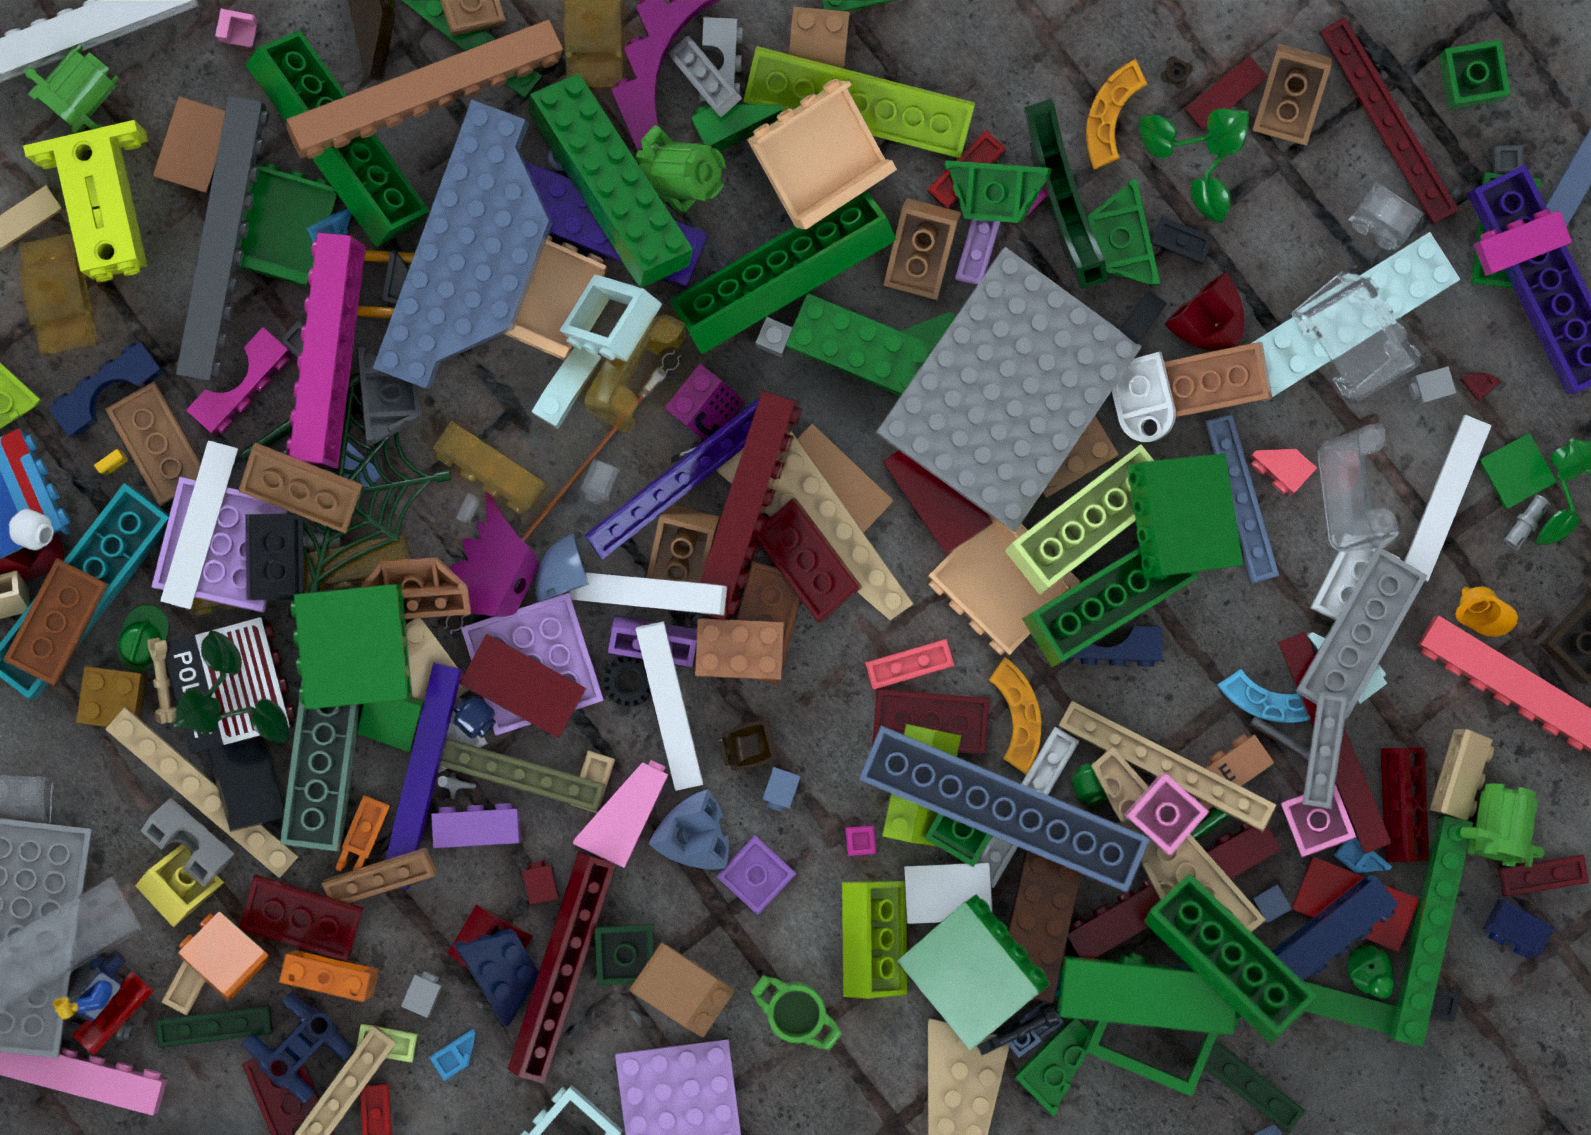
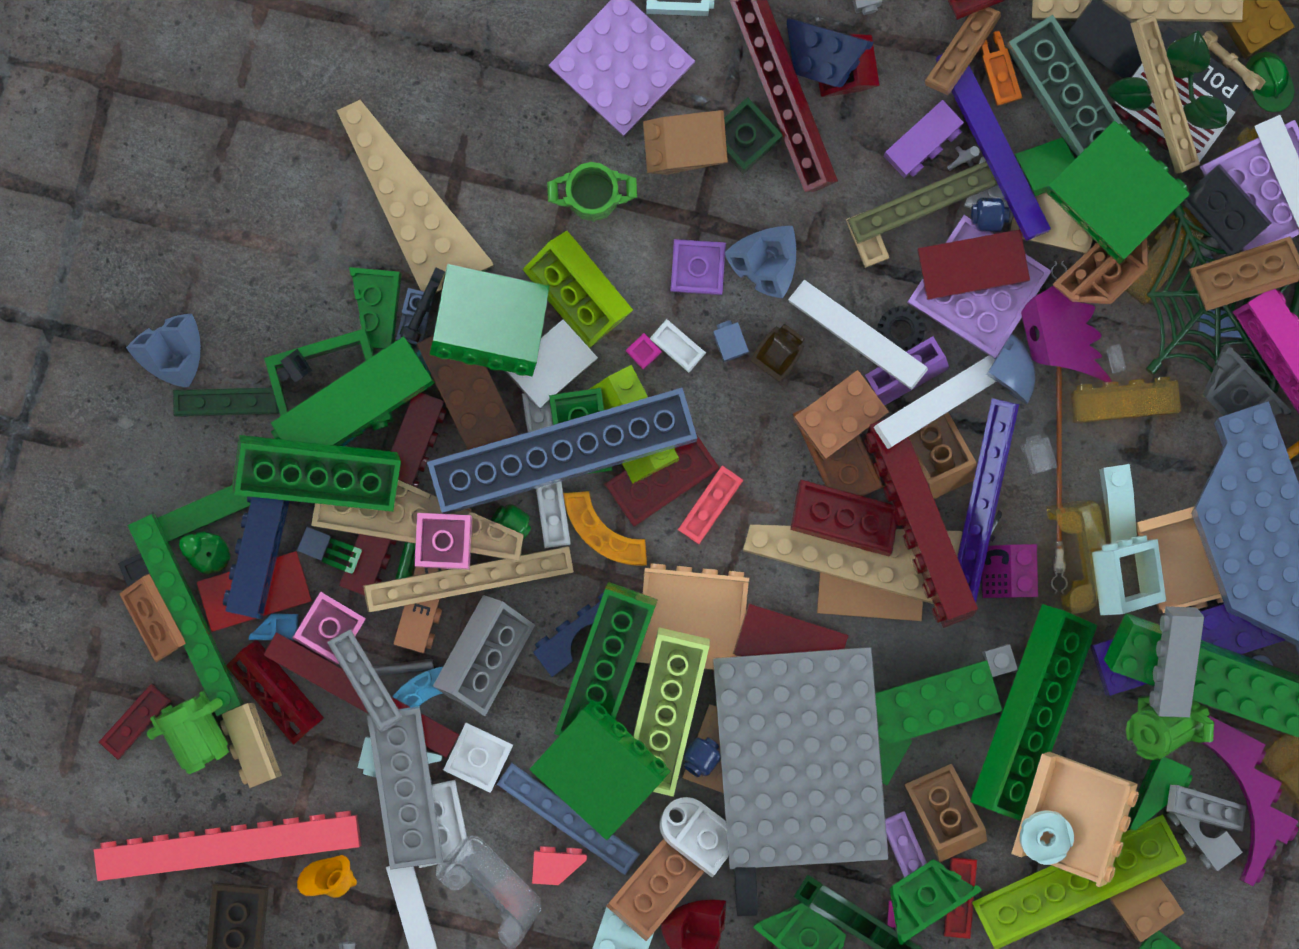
camera: 140 degrees right, 0 degrees up
dark red brick [522,860,559,905] -> none
bright pink slope [573,760,669,868] -> none
clear blue brick [1482,899,1555,959] -> none
none -> nougat tile [120,574,186,662]
none -> black tile [277,349,312,383]
none -> green tile [322,538,362,574]
none -> light grey slope [433,595,535,716]
none -> white plate [443,722,513,793]
none -> white tile [650,319,706,373]
none -> dark blue head [683,737,721,777]
none -> light aqua plate [1020,810,1074,865]
none -> tan tile [1130,15,1200,174]
none -> light grey brick [1149,606,1204,717]

